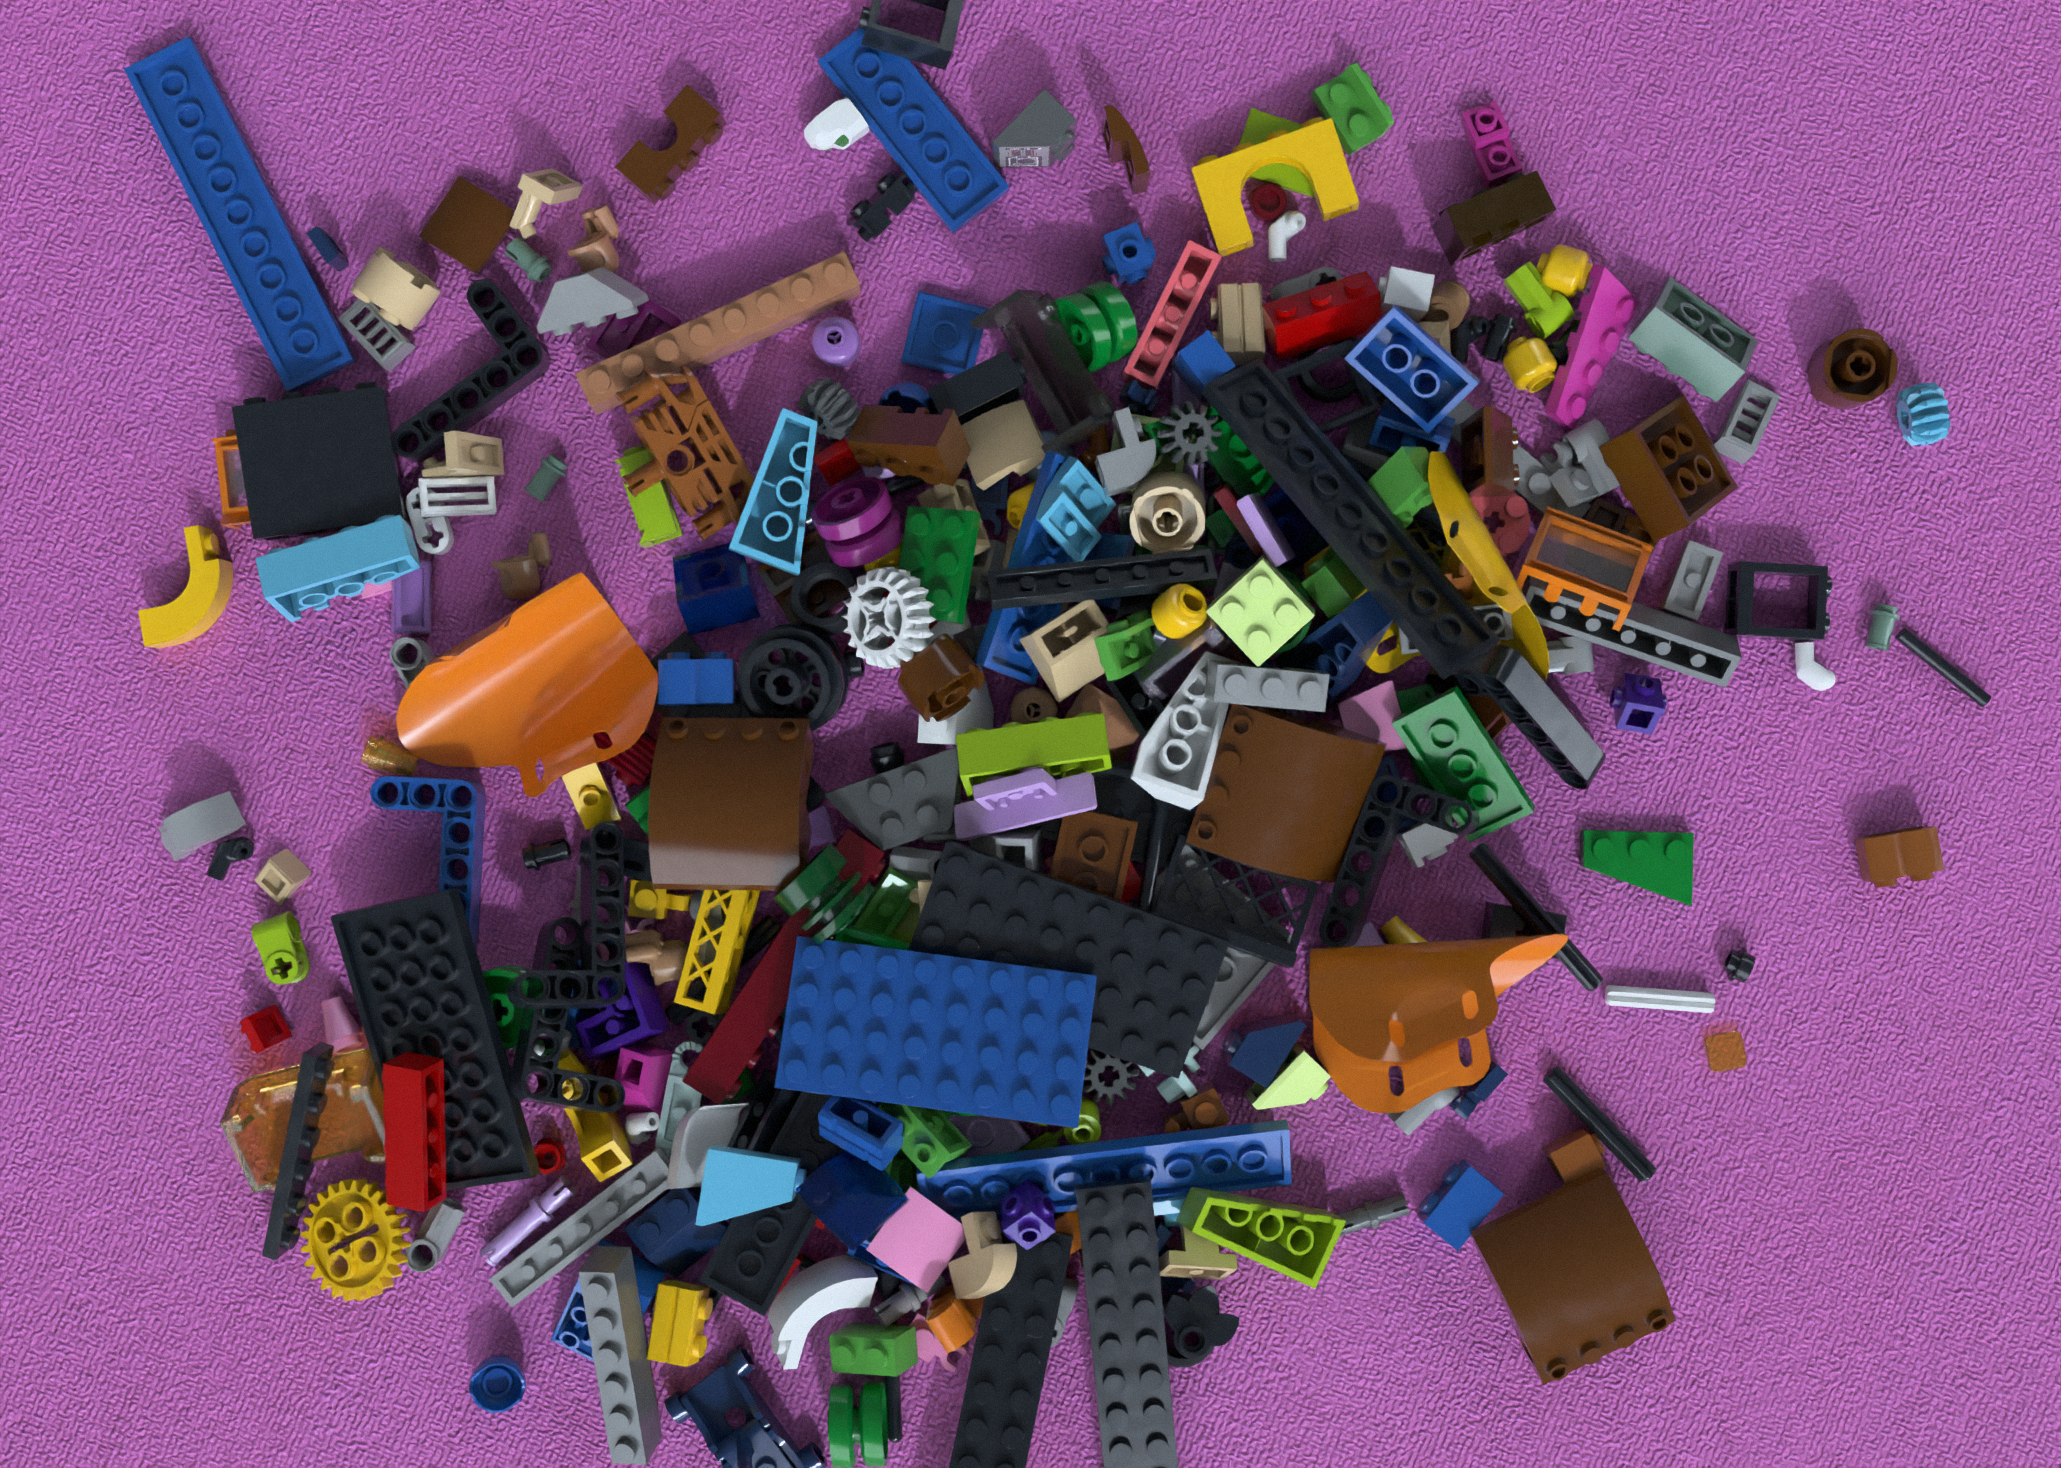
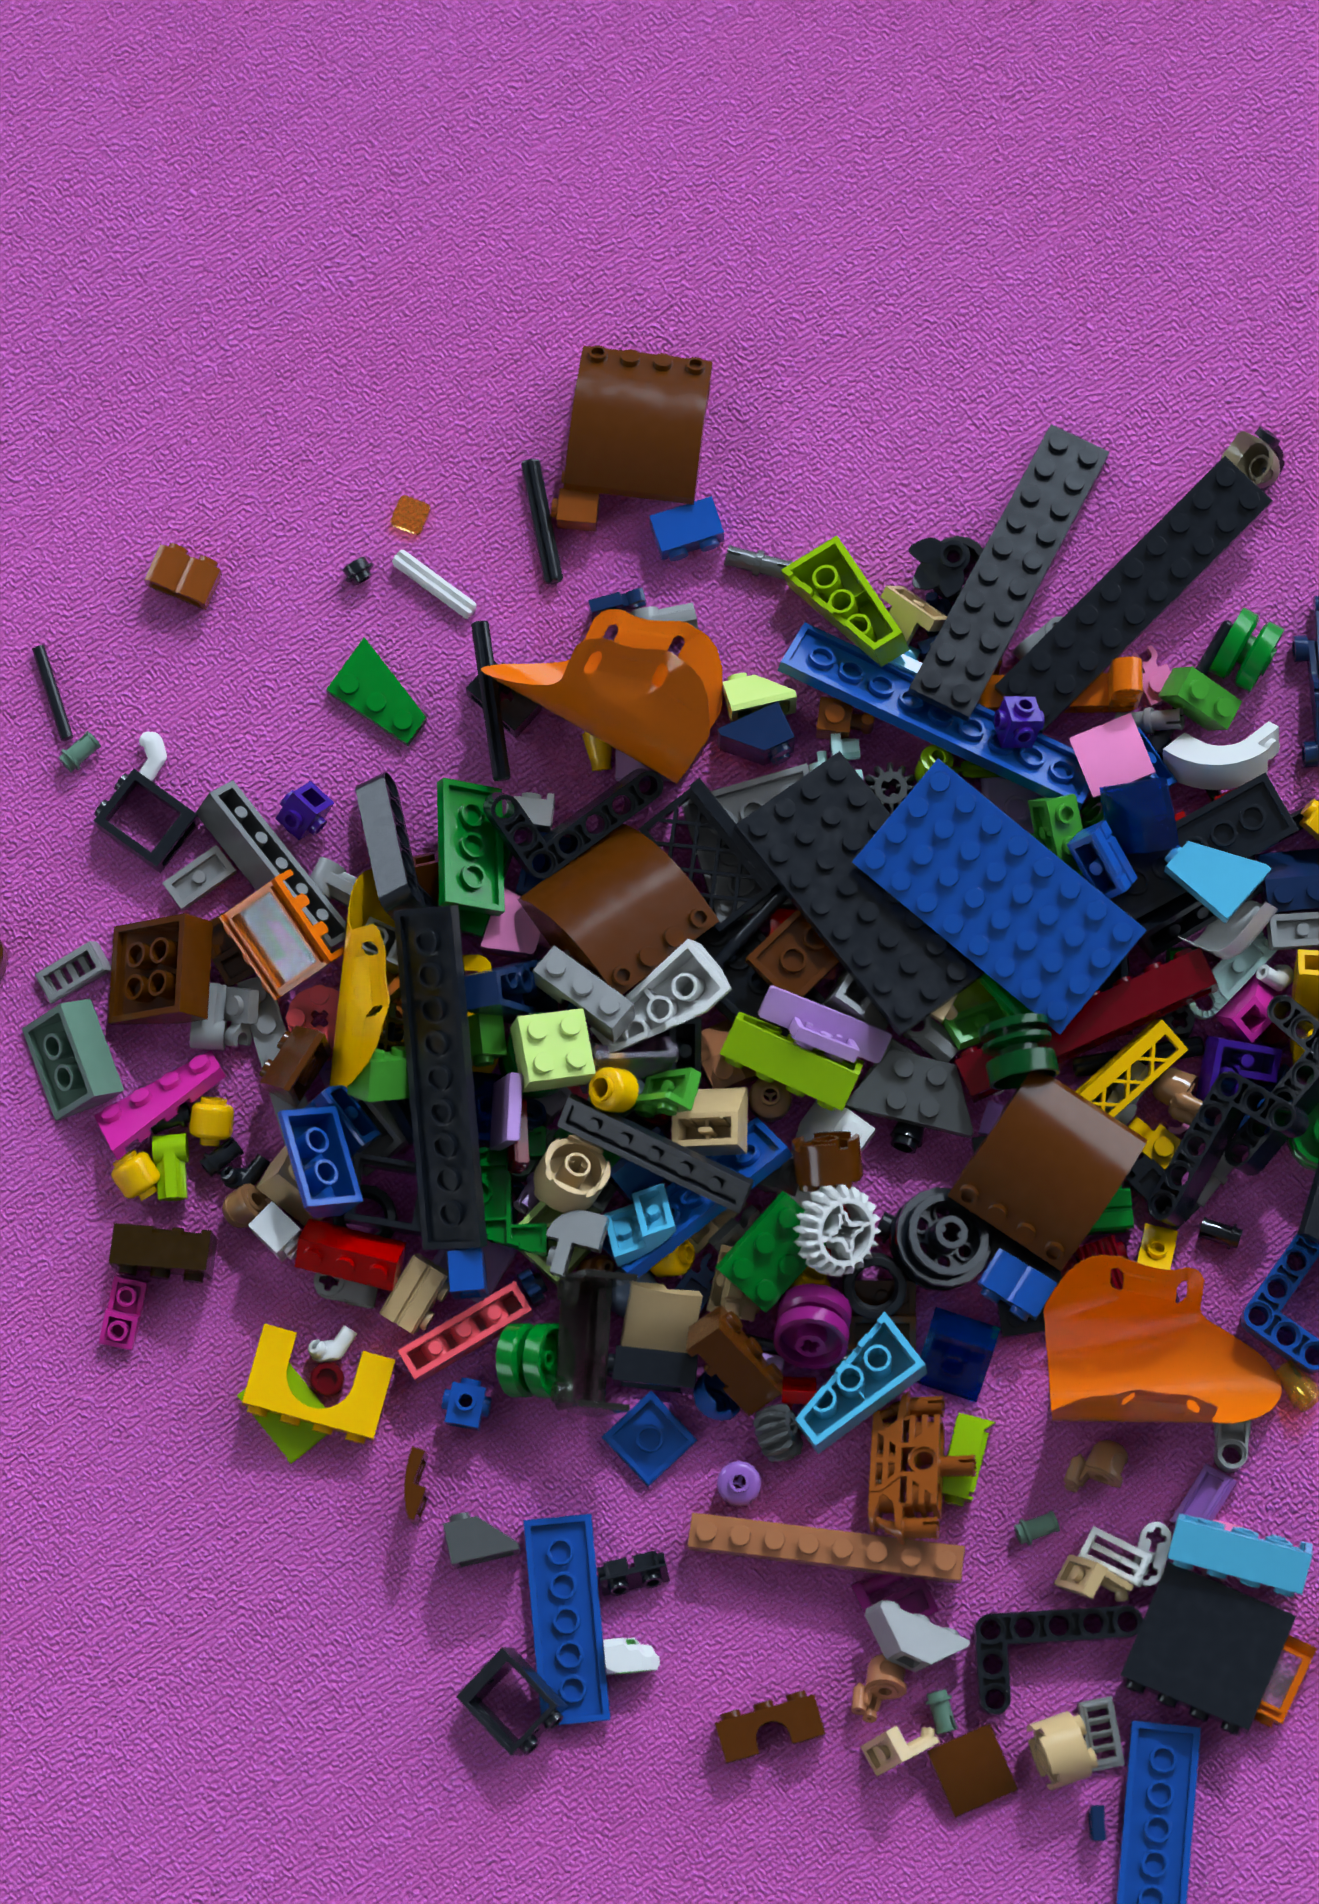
camera: 145 degrees left, 10 degrees down
tan brick [948,1211,1017,1300] -> none
dark grey gear [1157,401,1222,466] -> none
bright green bracket [1310,62,1394,156] -> none

